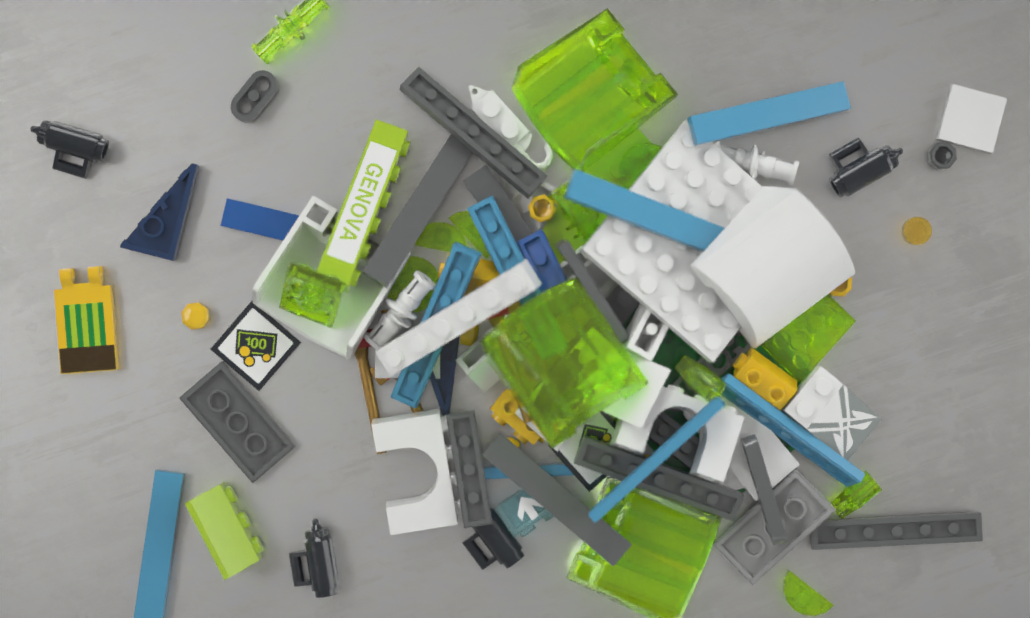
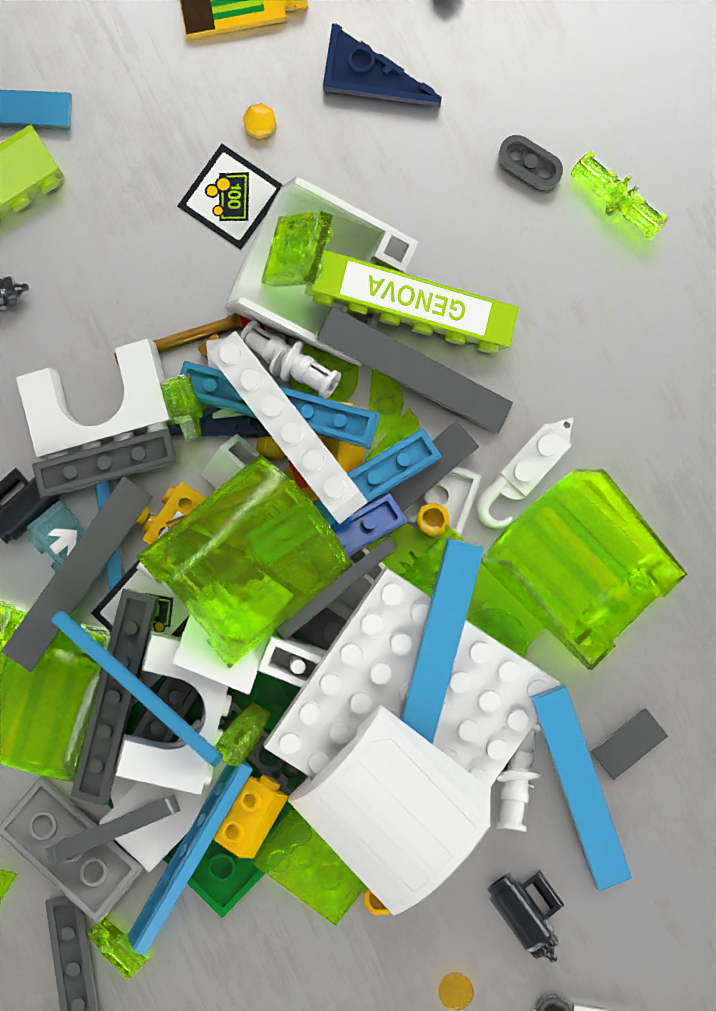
camera: 85 degrees right, 5 degrees down
dark grey tile [179,361,296,483] -> none
blue tile [220,198,300,241] -> none
dark grey plate [399,67,548,199] -> none
white slope [781,365,882,461] -> none
none -> clear neon green hinge [160,374,203,440]
none -> dark grey tile [591,708,668,780]

